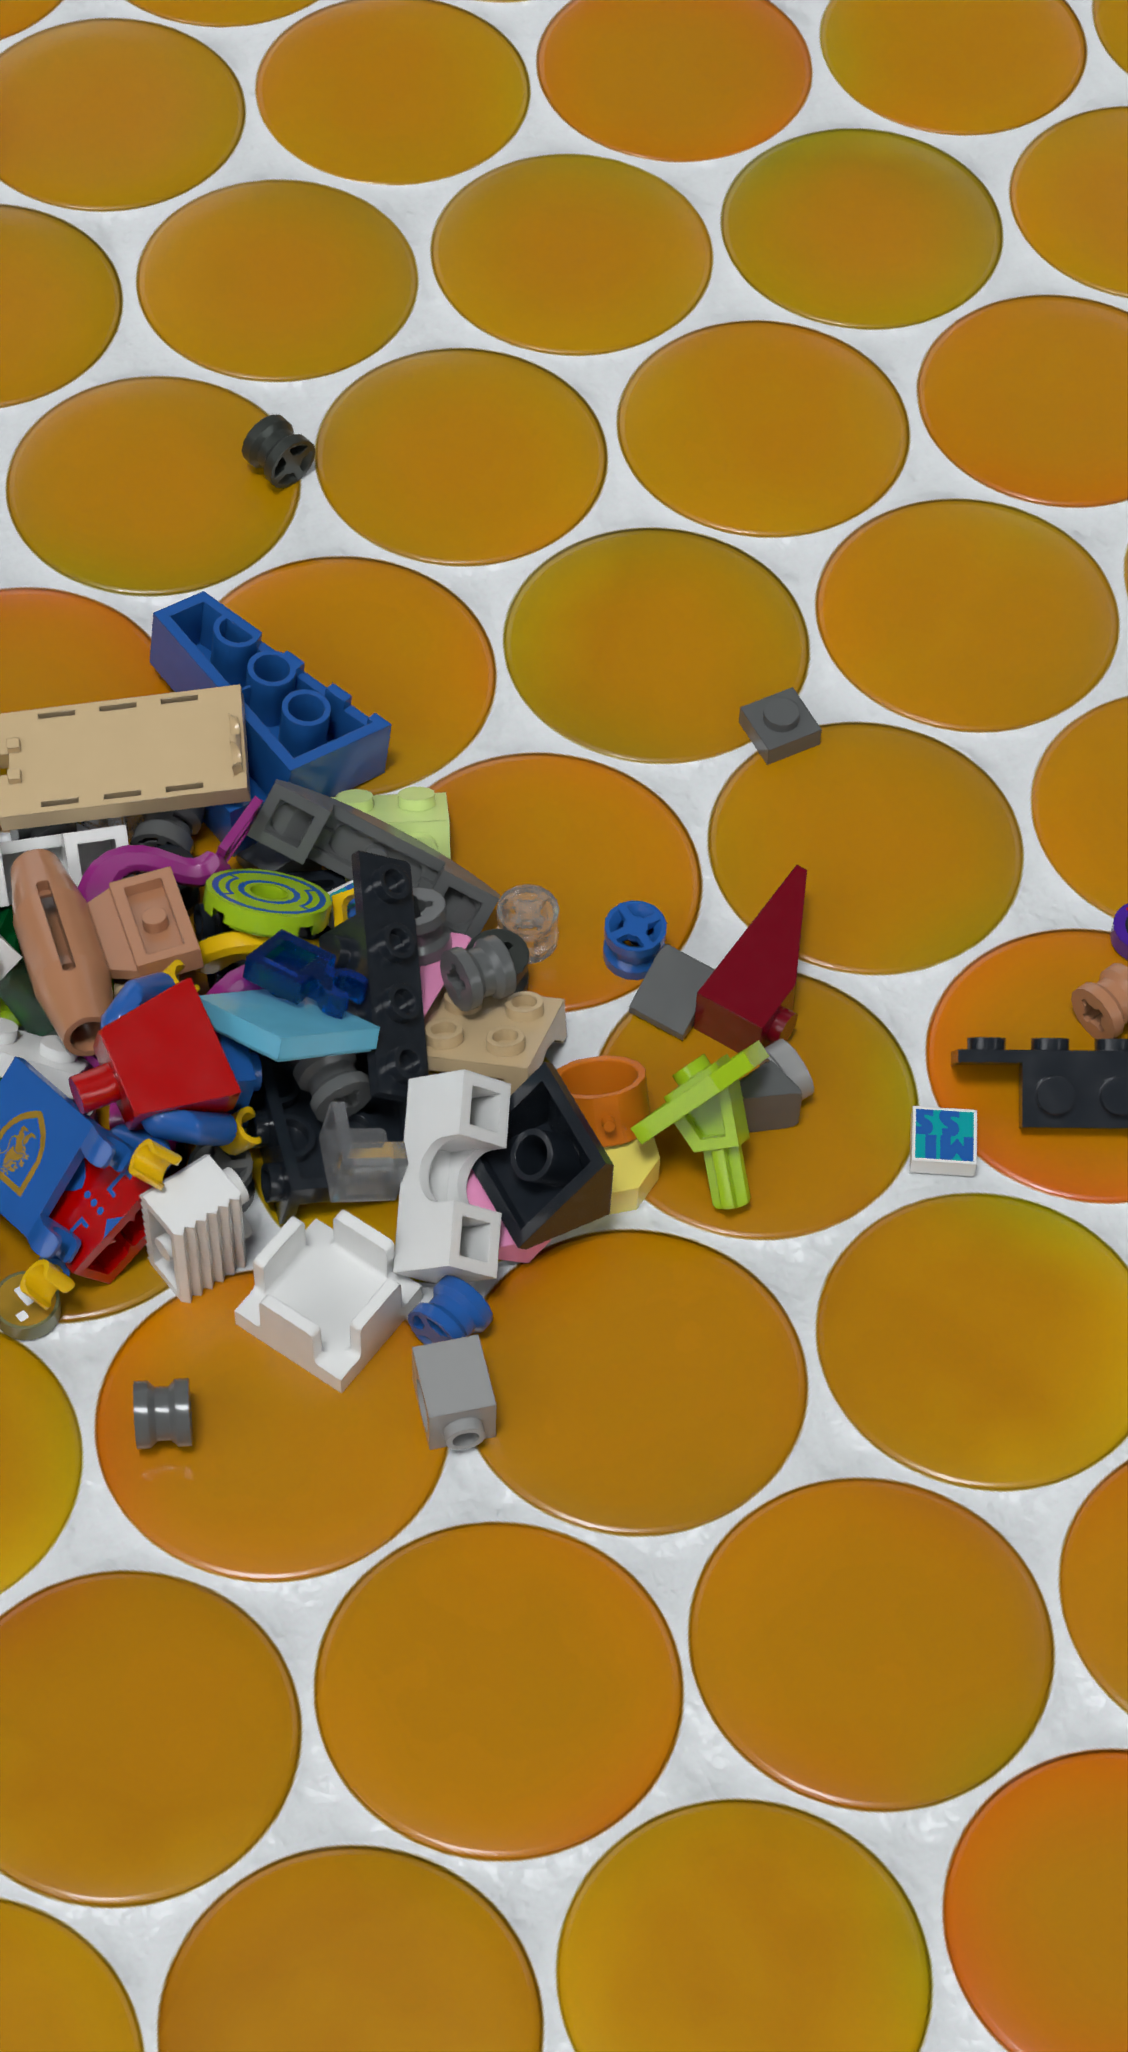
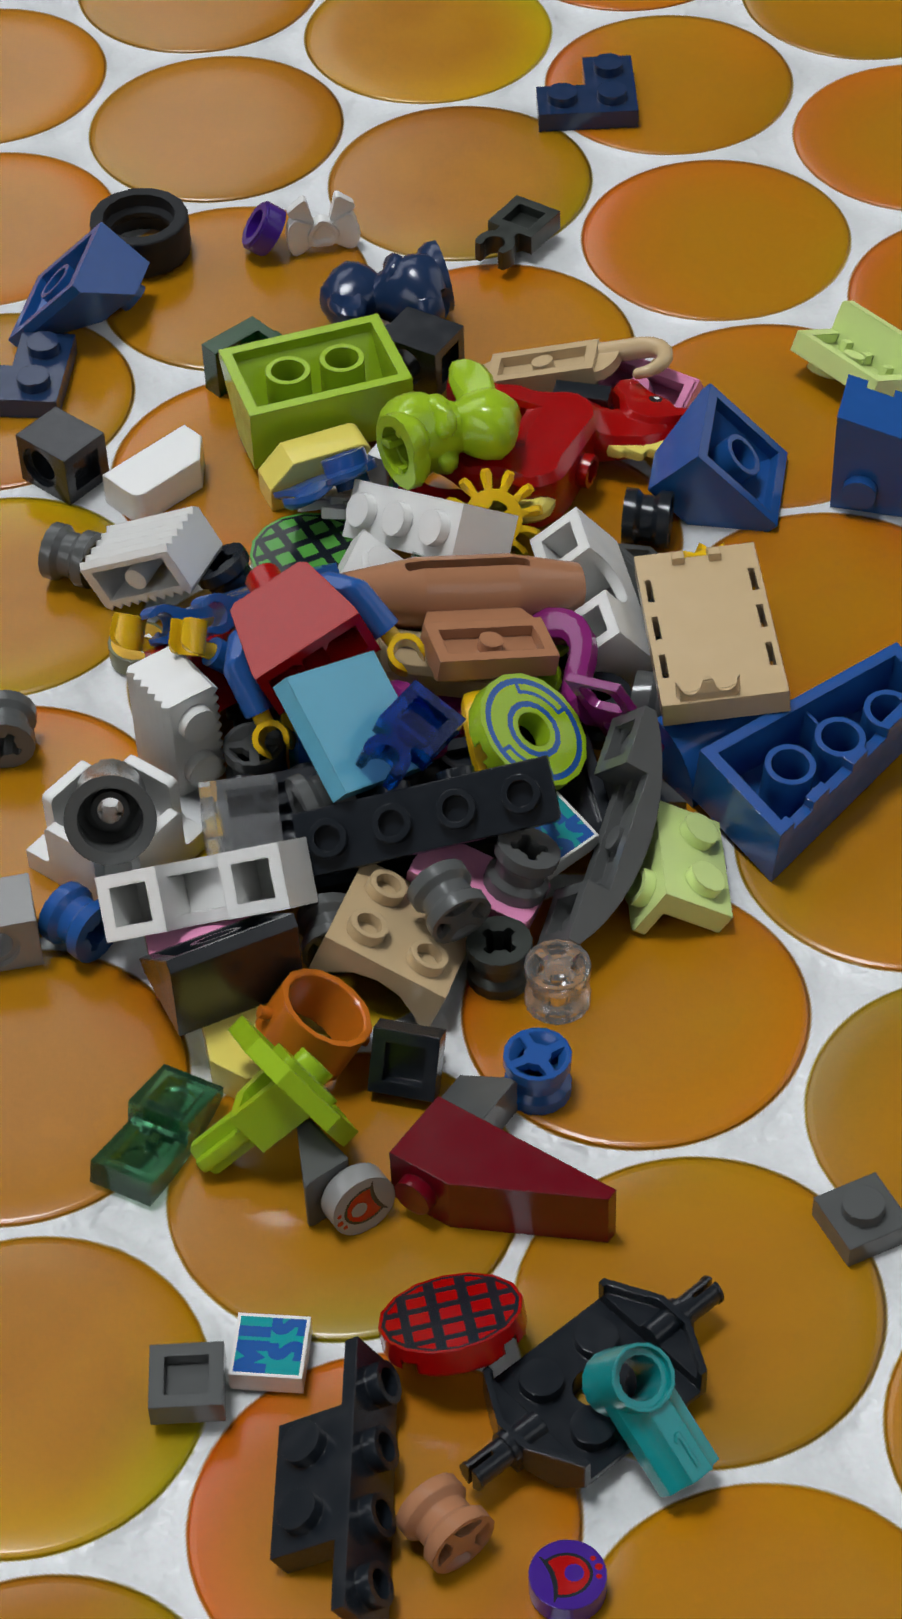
camera: 95 degrees right, 10 degrees down
none -> dark grey plant [63,758,157,865]
none -> clear green slope [90,1064,223,1206]
none -> dark grey plate [148,1341,226,1425]
none -> black tile [367,1018,447,1102]
none -> red tile [378,1272,527,1377]
none -> black plate [459,1275,724,1491]
none -> teal piece [582,1343,719,1497]

